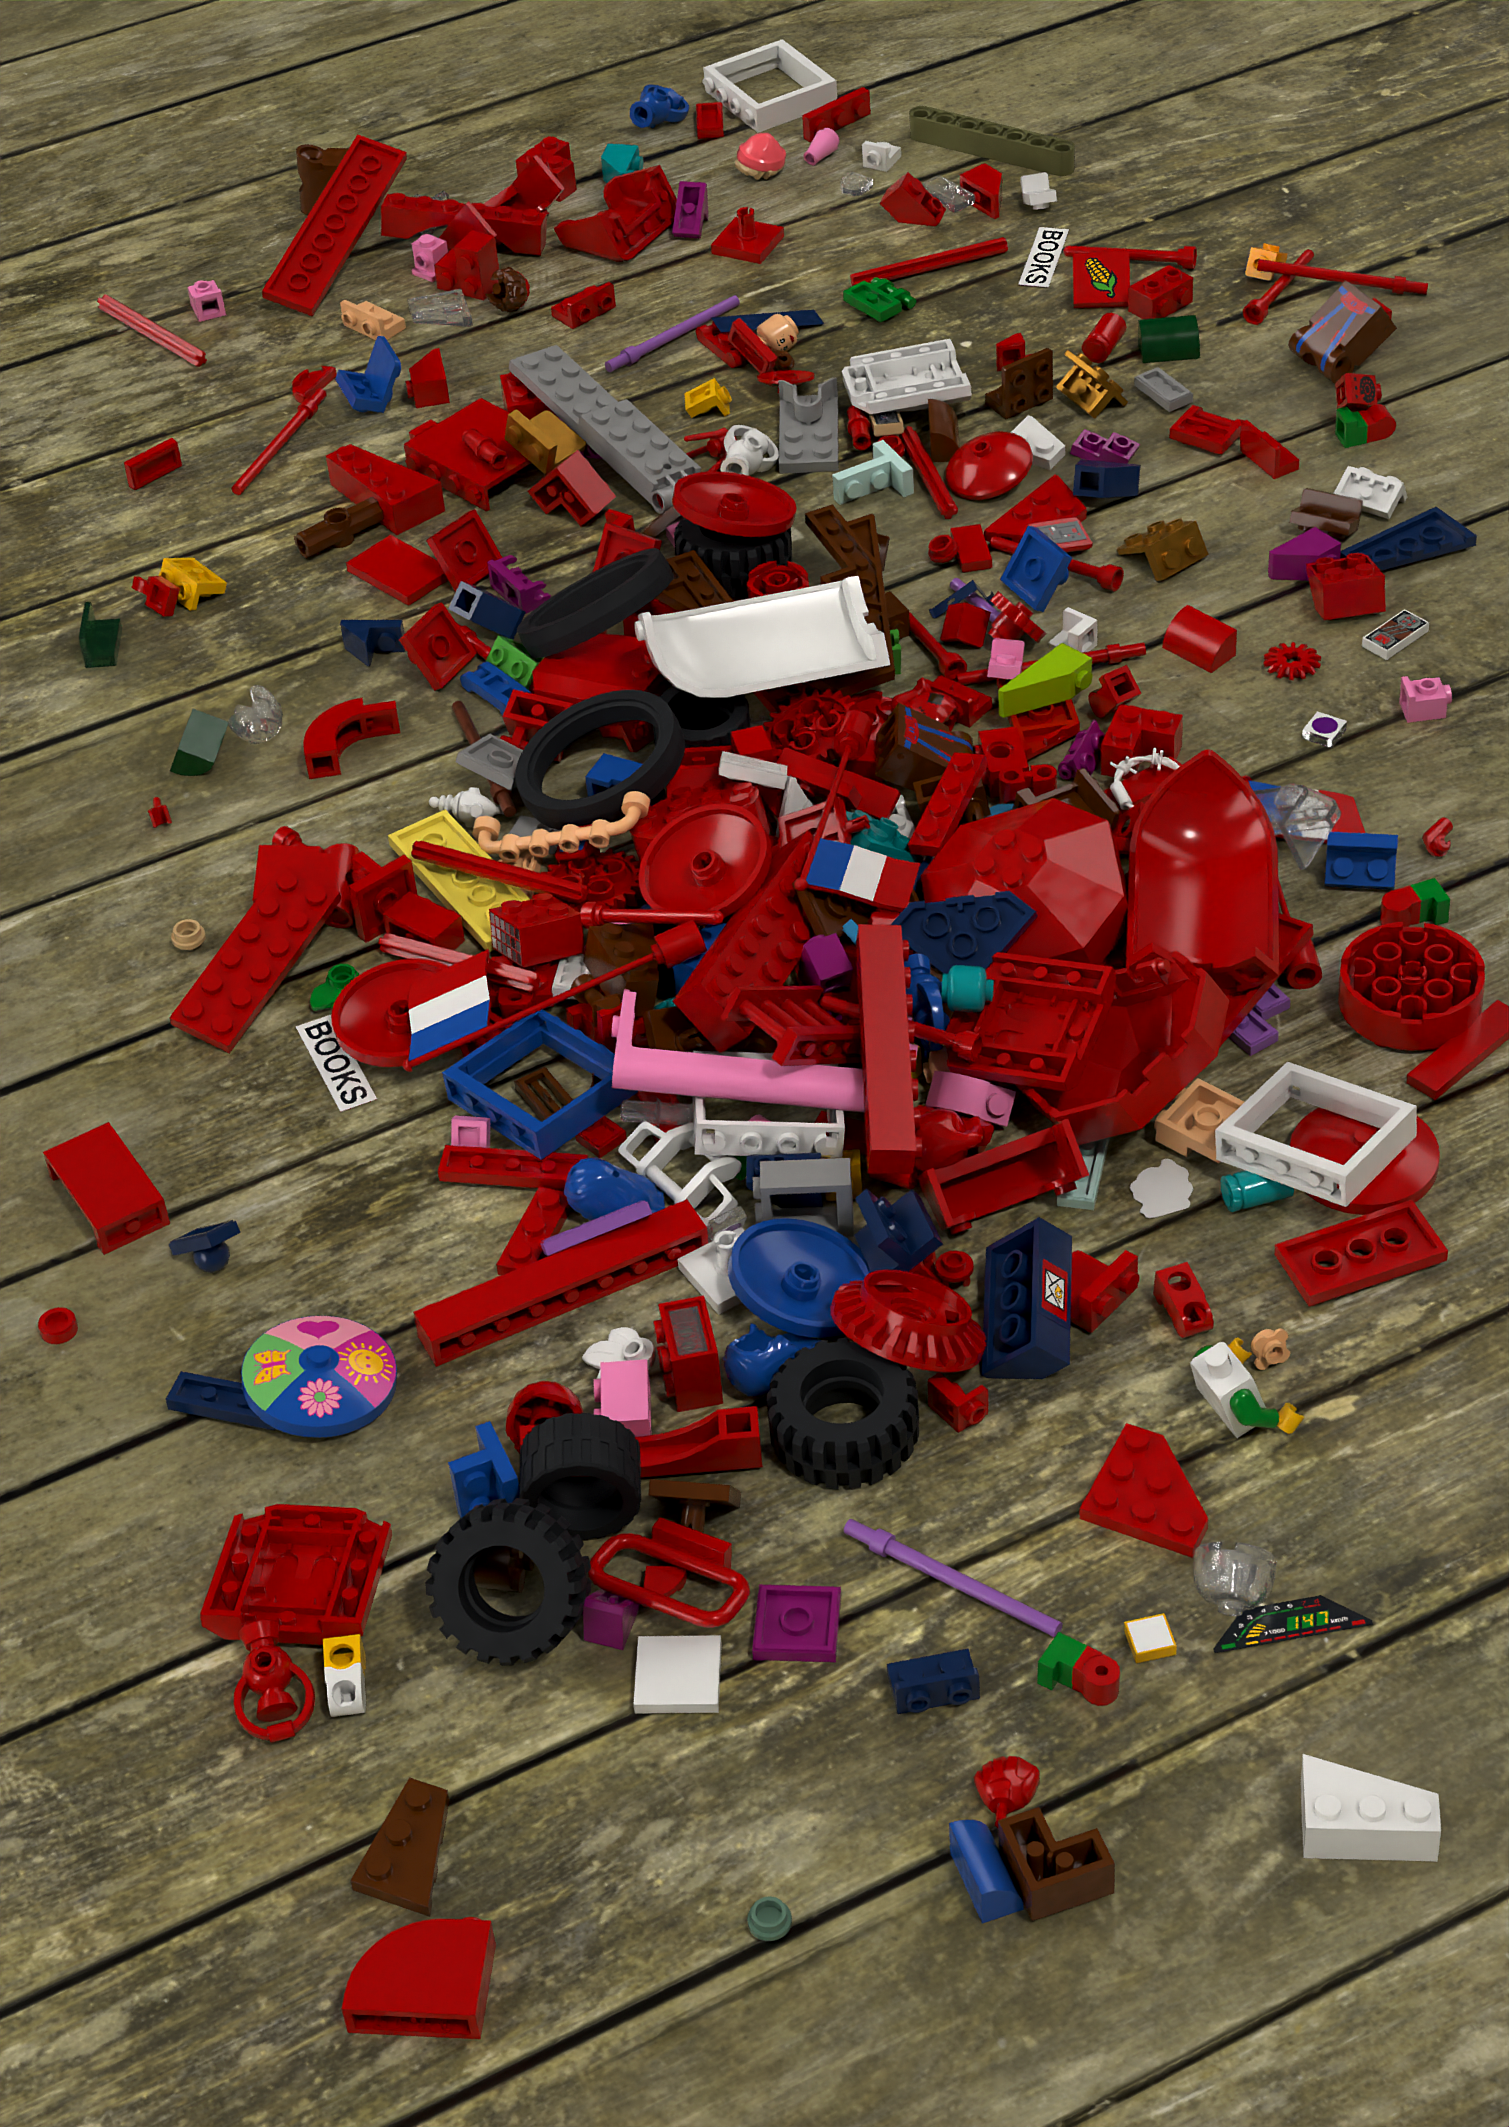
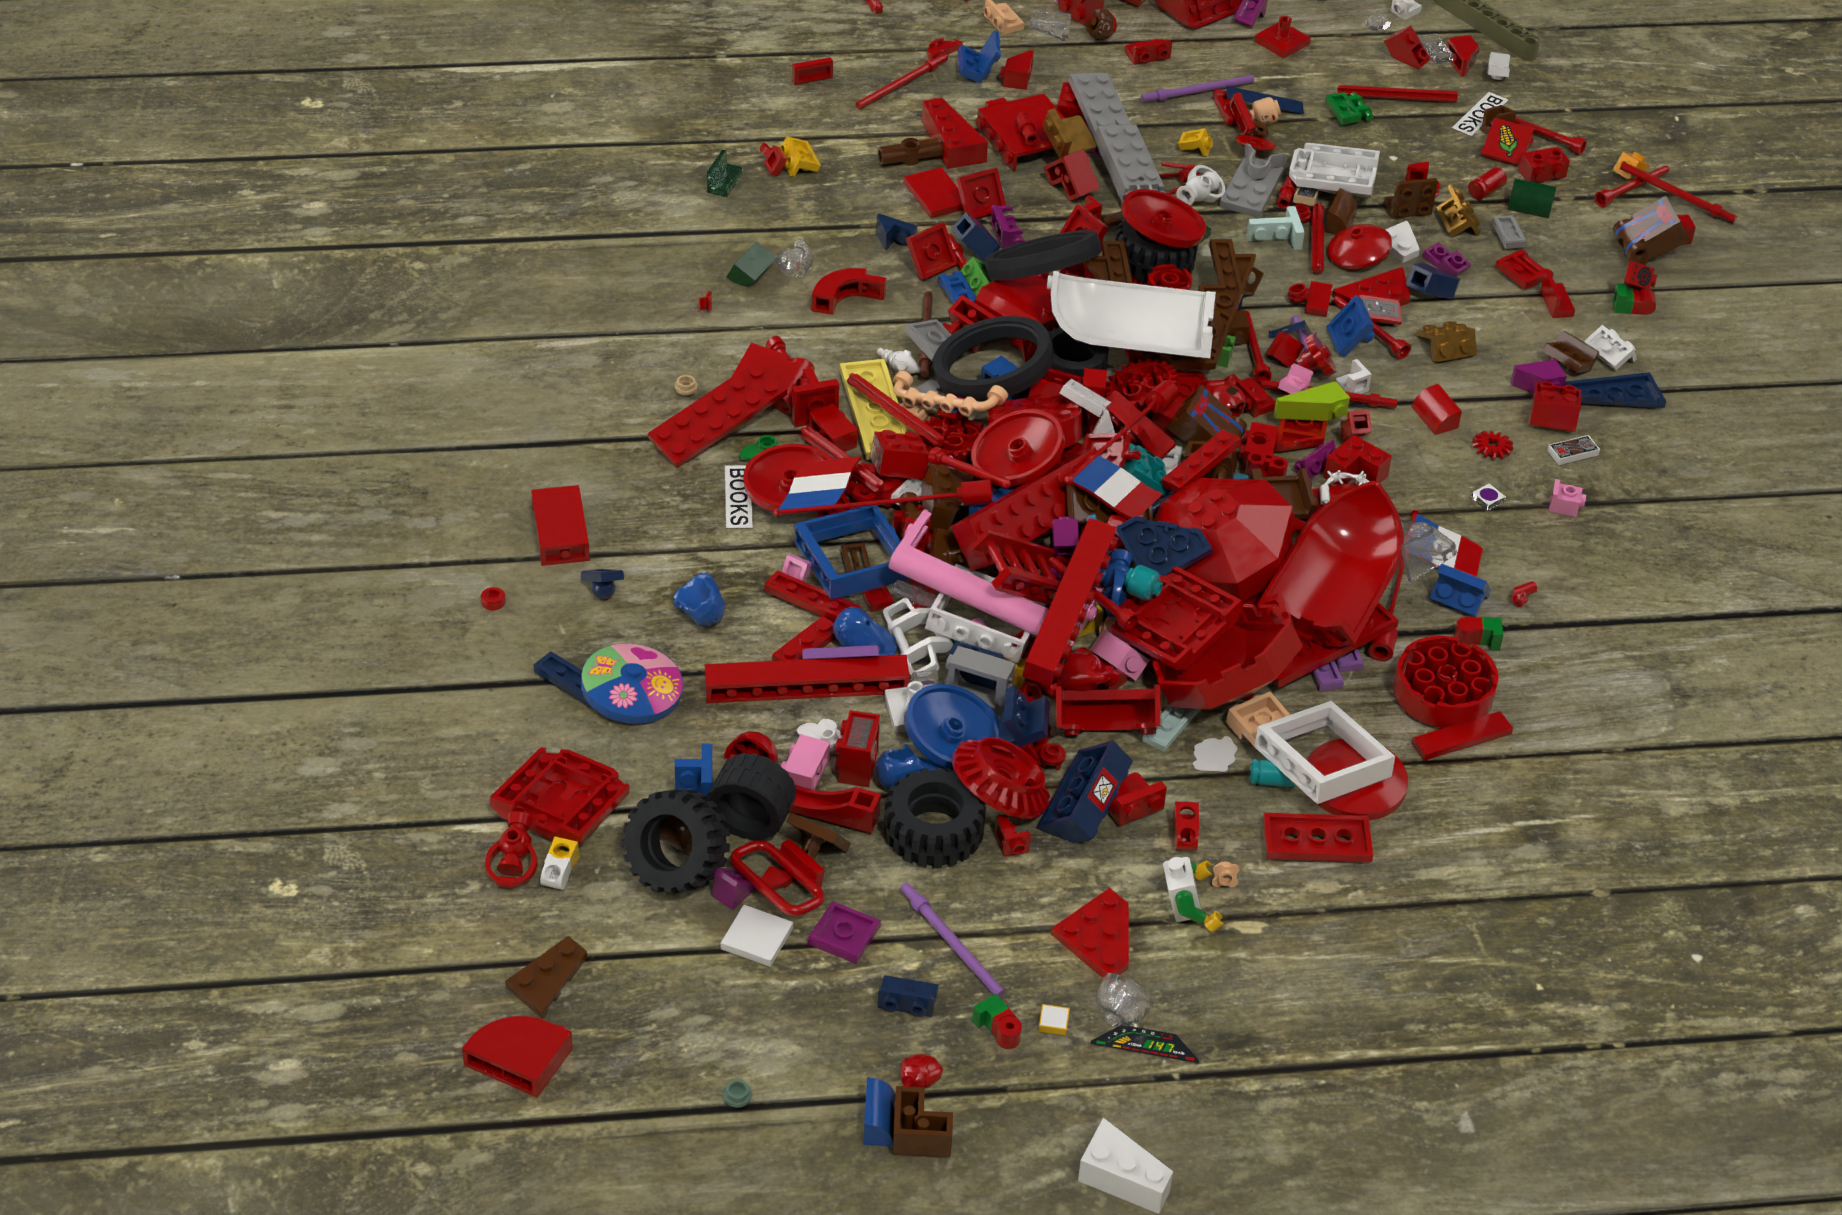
camera: 15 degrees right, 0 degrees up
none -> blue piece [673,573,725,627]
none -> red plate [1019,681,1042,703]
none -> reddish brown window [1481,105,1516,134]

